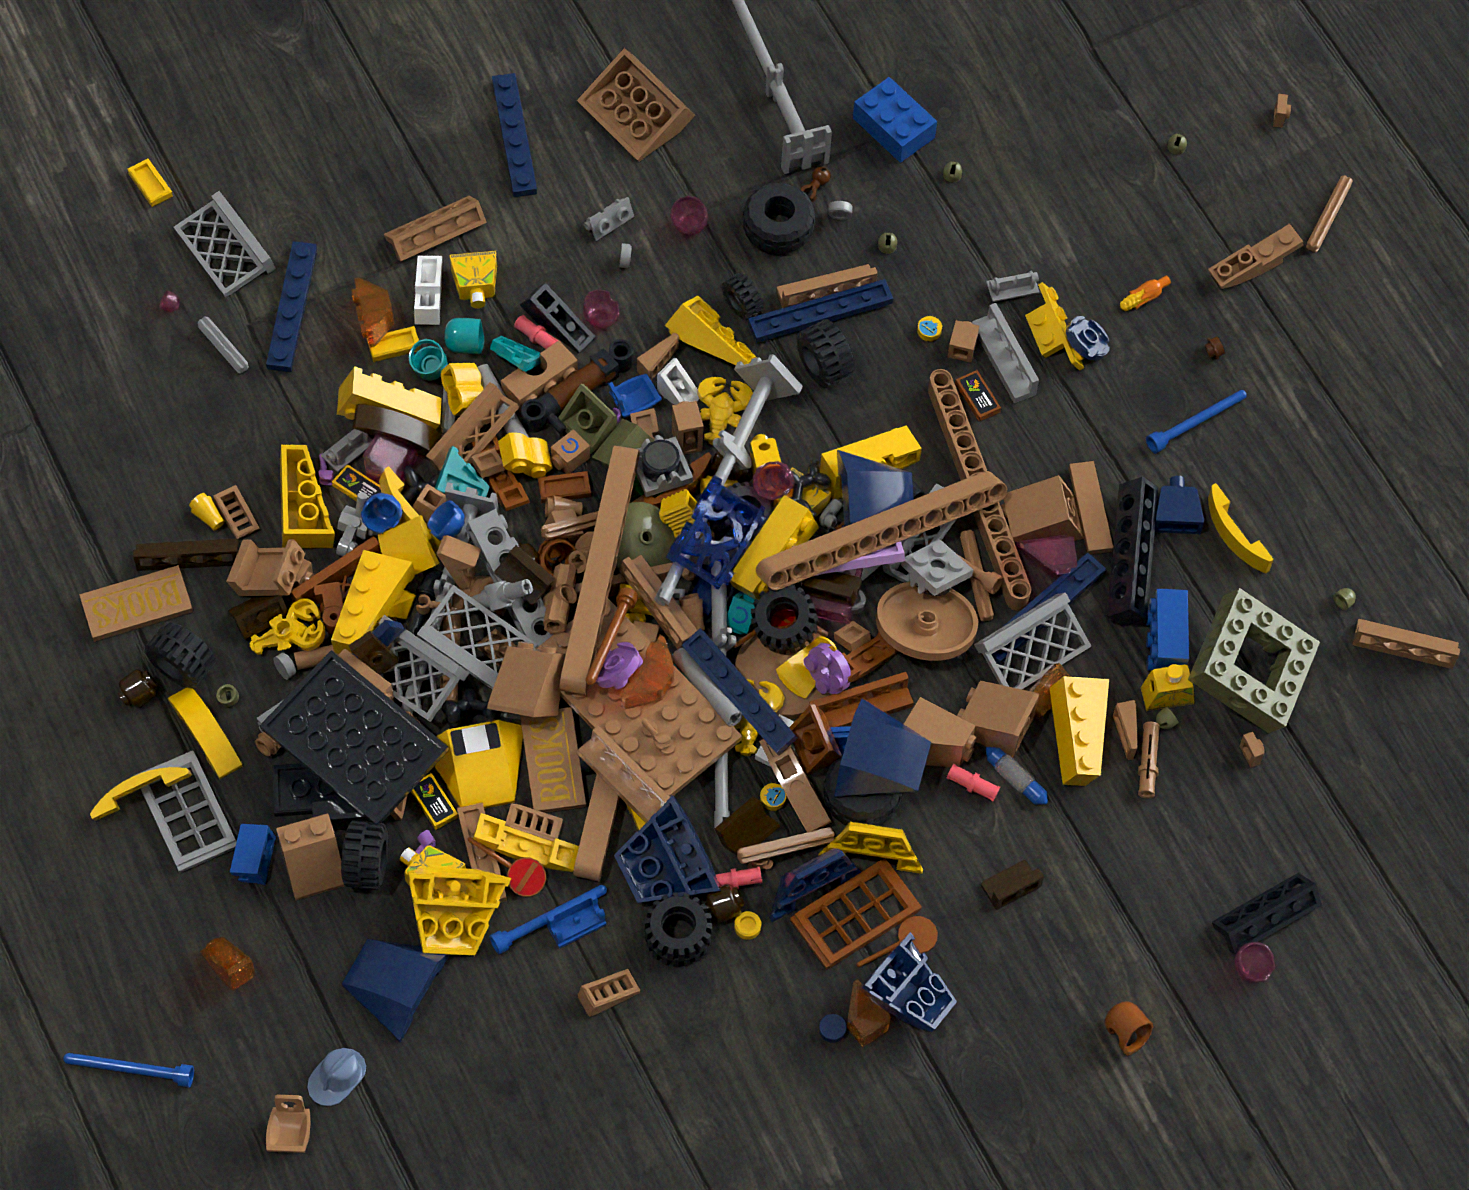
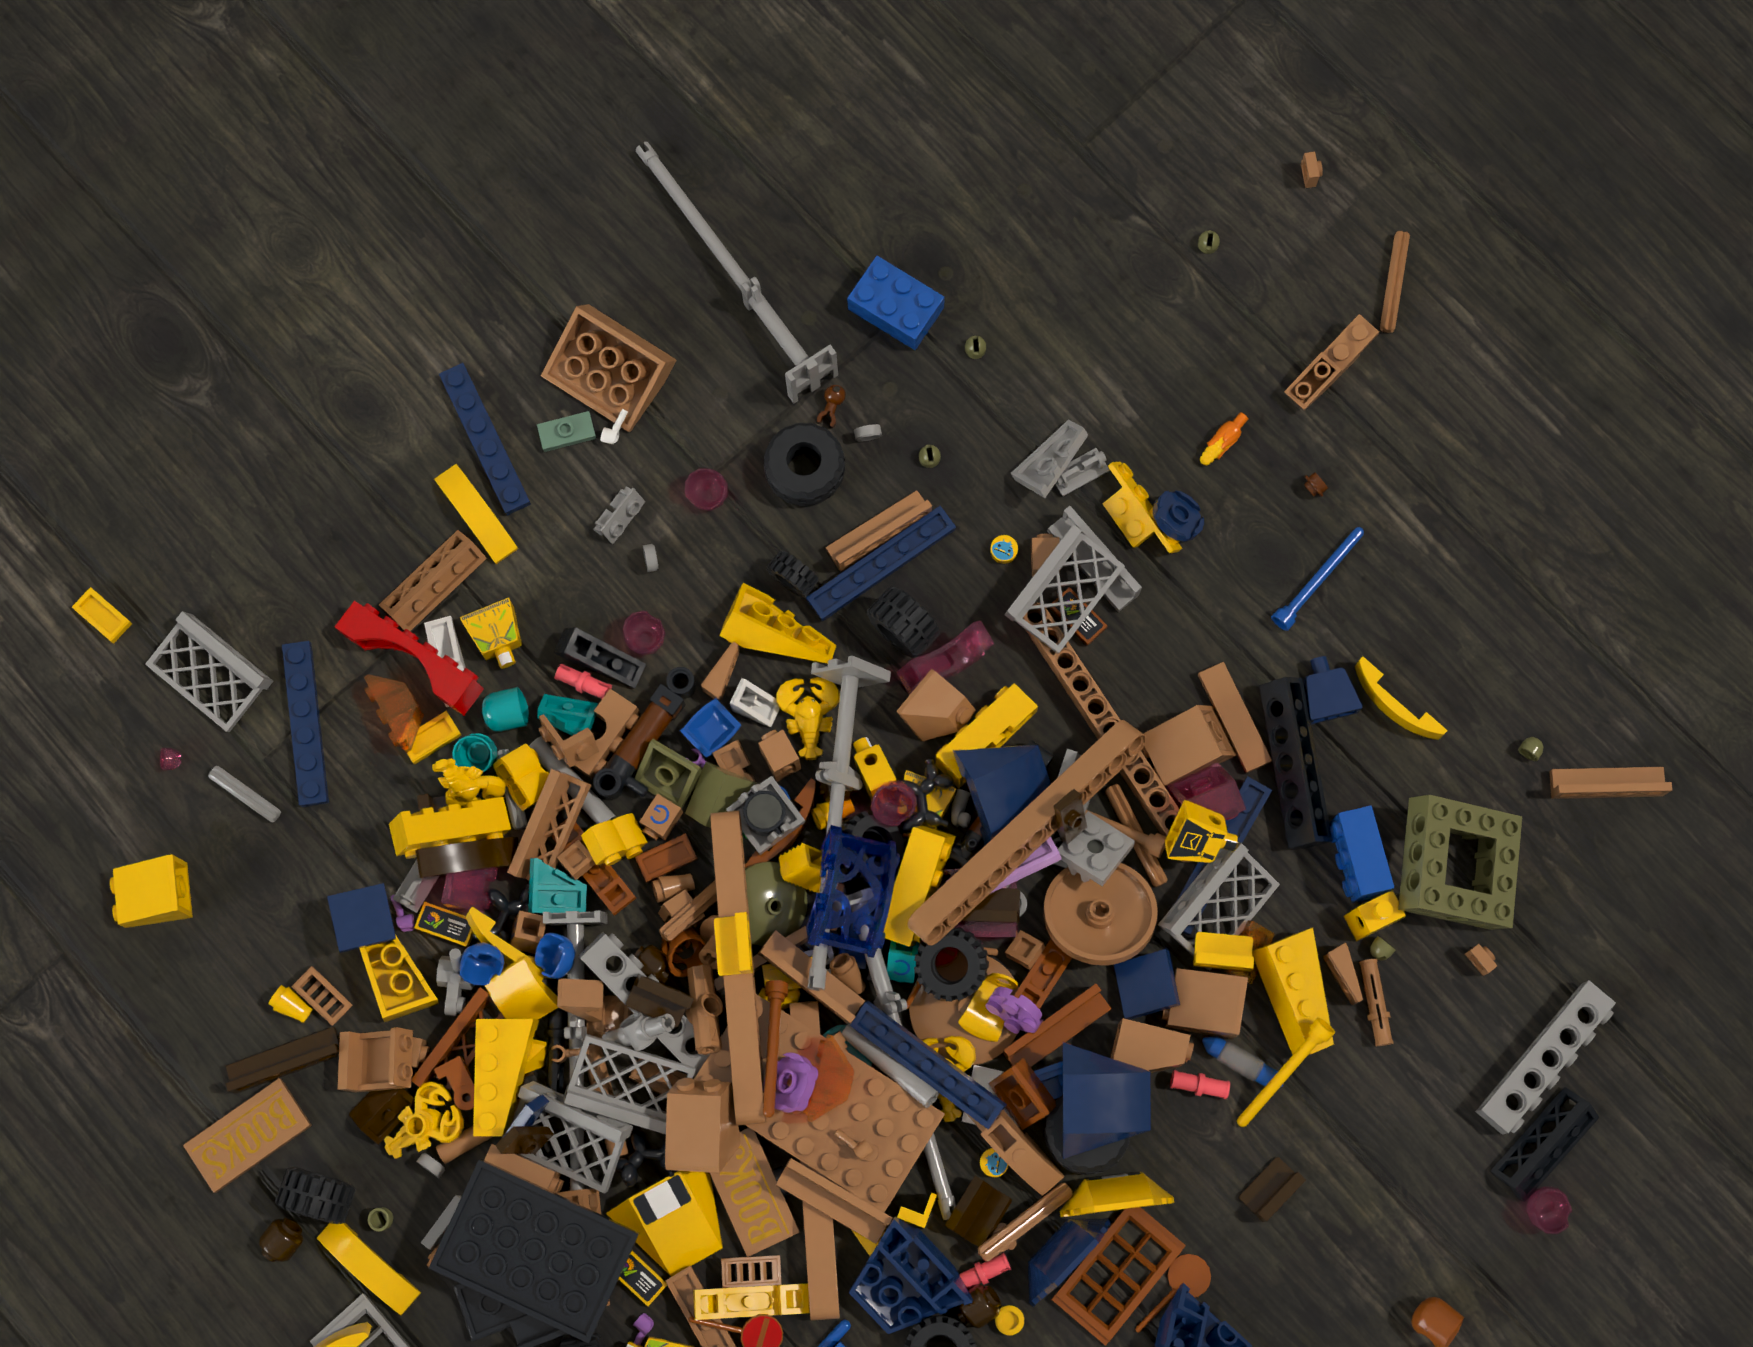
camera: 10 degrees left, 15 degrees up
none -> yellow slope [110,854,193,928]
none -> dark blue tile [327,883,396,953]
none -> red arch [335,601,484,716]
none -> yellow animal [432,758,506,808]
none -> yellow slope [434,464,518,564]
none -> sand green plate [537,411,596,452]
none -> medium nougat bracket [538,714,599,768]
none -> white hand [600,409,628,444]
none -> yellow panel [714,912,753,976]
none -> clear pink arch [896,620,994,695]
none -> medium nougat slope [896,669,976,741]
none -> yellow panel [897,1192,937,1229]
none -> light grey fence [1005,524,1125,654]
none -> light grey wing [1011,419,1088,498]
none -> dark brown plate [1053,789,1087,845]
none -> dark blue tile [1114,949,1180,1020]
none -> yellow torso [1165,800,1238,863]
none -> yellow panel [1193,932,1254,972]
none -> yellow piece [1237,1017,1335,1127]
none -> light grey brick [1475,980,1616,1135]

